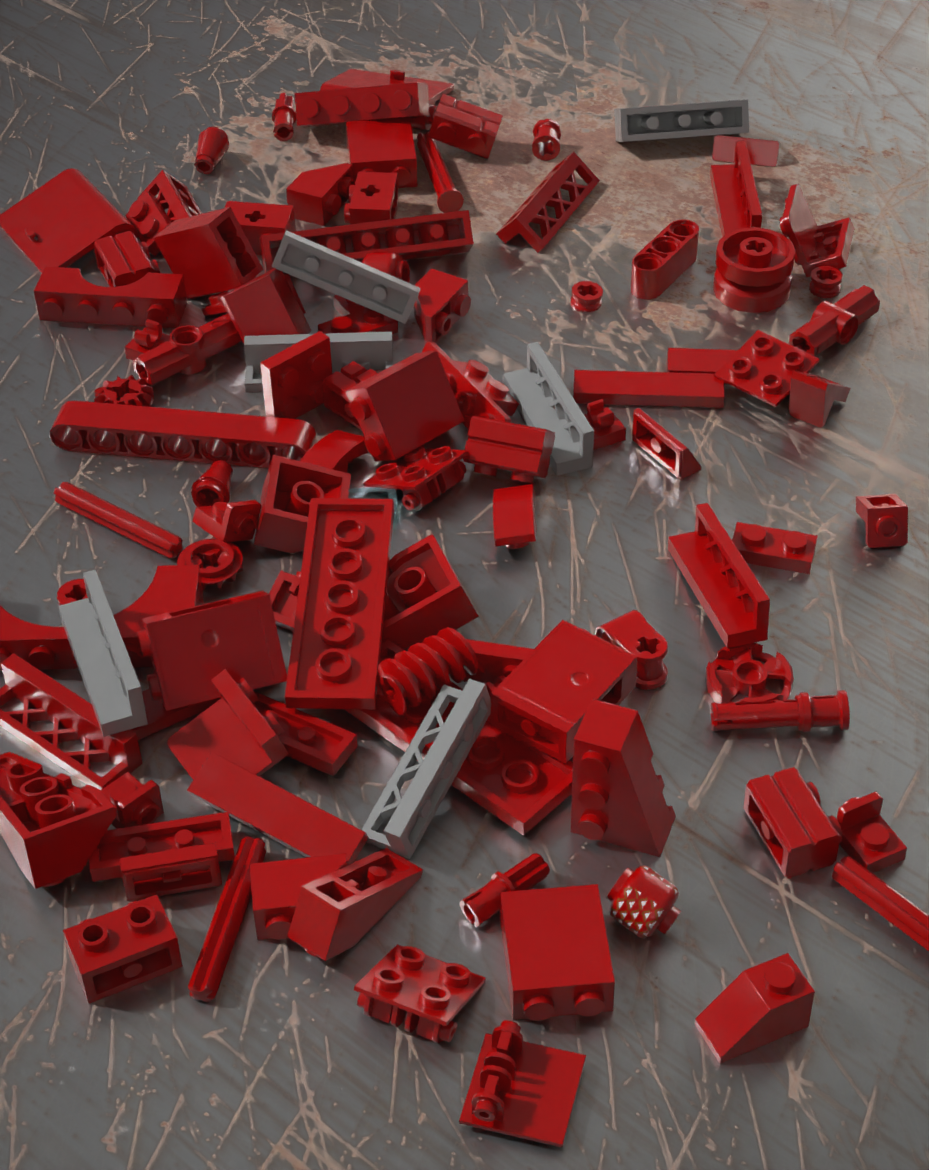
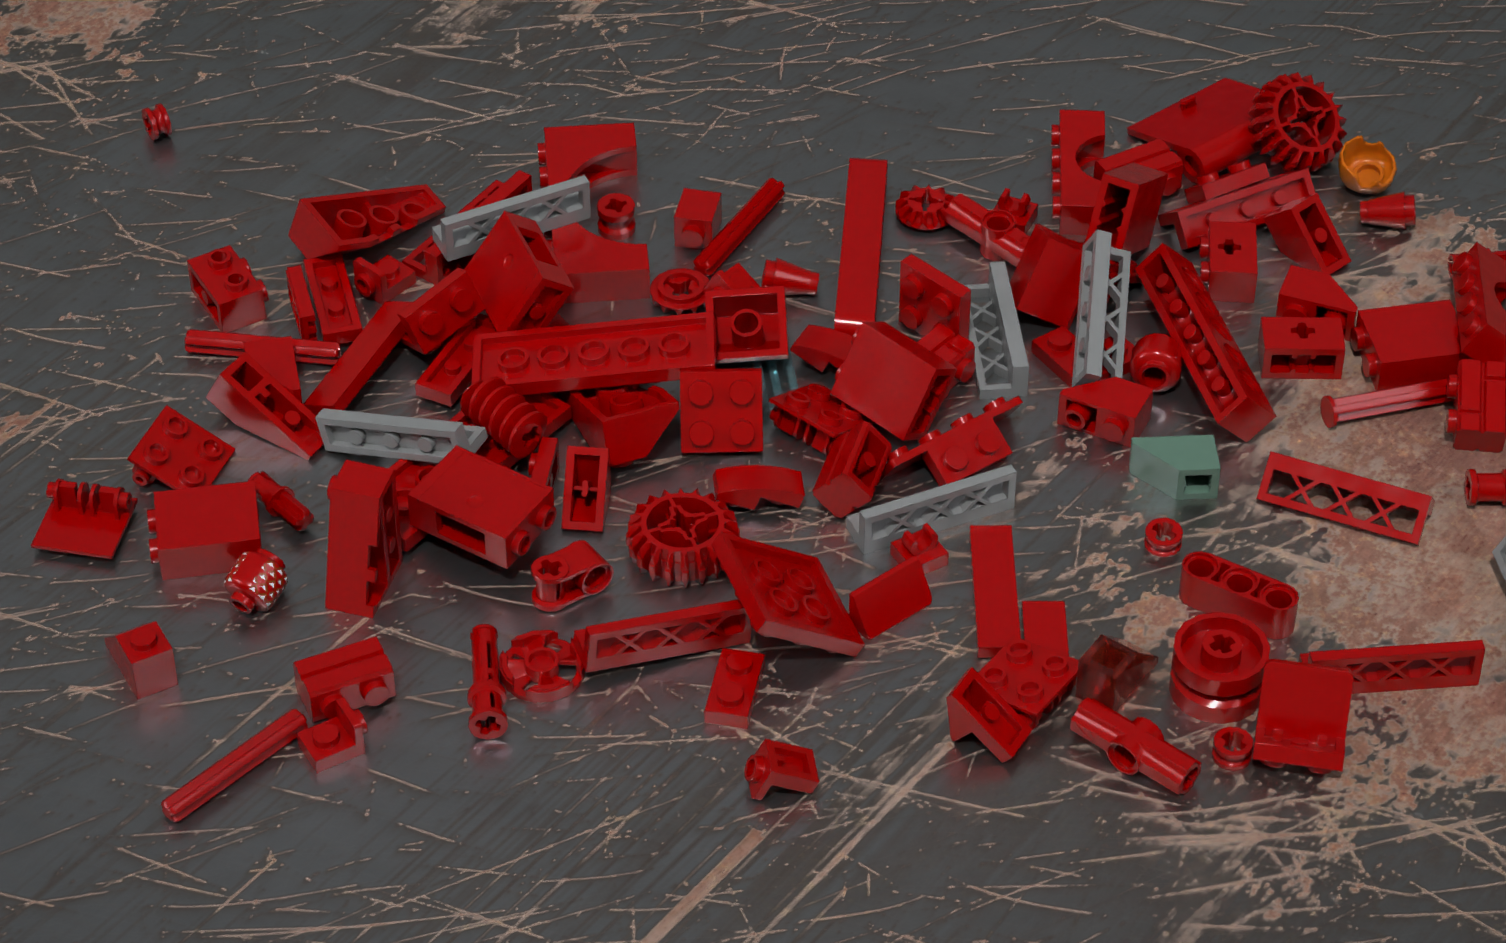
camera: 85 degrees right, 0 degrees up
none -> red slope [561,445,611,532]
none -> red gear [626,487,740,588]
none -> red brick [674,188,722,250]
none -> red plate [680,368,763,453]
none -> red plate [711,532,865,657]
none -> clear red slope [1075,634,1159,711]
none -> sand green slope [1129,434,1221,500]
none -> red gear [1248,72,1347,172]
none -> red slope [1263,193,1351,274]
none -> orange hair [1338,135,1397,195]

